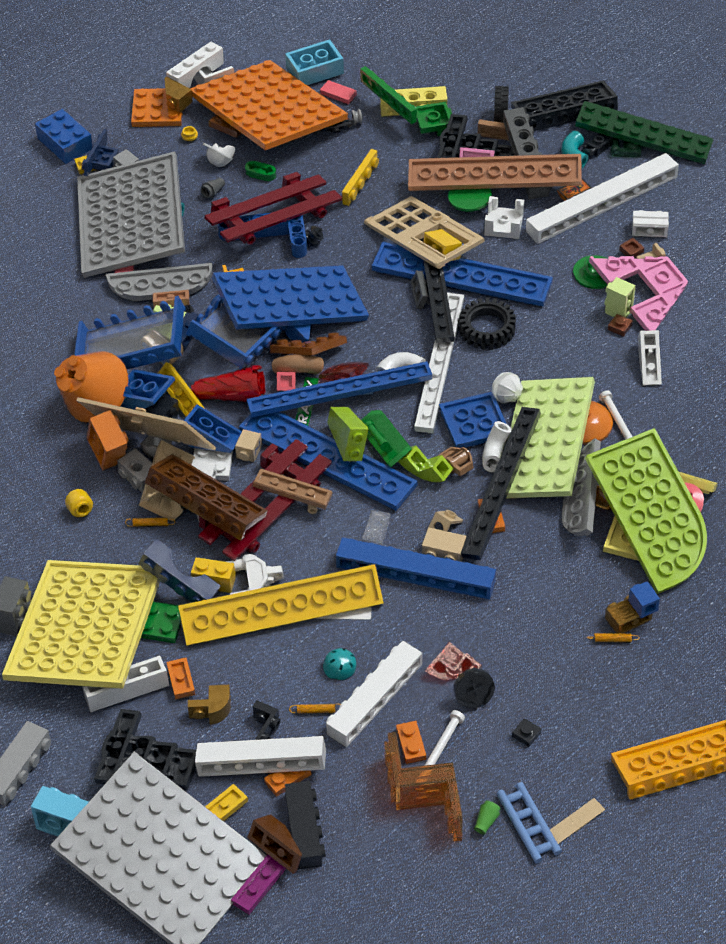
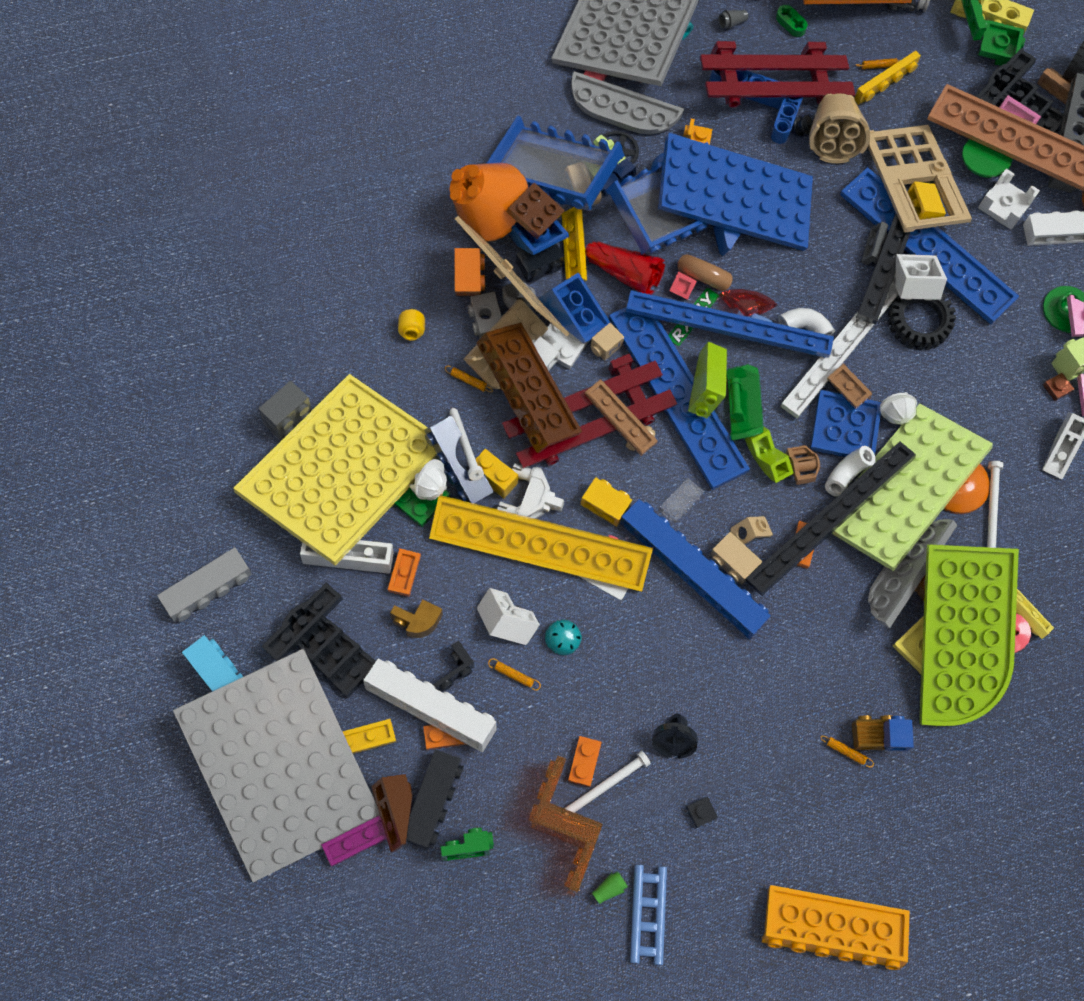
camera: 20 degrees right, 20 degrees up
nougat plate [153,290,190,308] -> none
dark orange plate [270,333,347,355] -> none
white brick [326,641,422,747] -> none
clear red brick [425,642,482,681] -> none
tan piece [550,798,605,844] -> none
none -> white piece [409,459,447,500]
none -> green plate [441,828,494,861]
none -> white bar [449,408,484,481]
none -> white panel [477,588,540,645]
none -> reddish brown plate [506,183,565,239]
none -> yellow brick [580,477,632,527]
none -> tan cone [809,94,870,164]
none -> medium nougat panel [827,363,872,409]
none -> light orange piece [855,58,900,69]
none -> white slope [896,254,947,300]

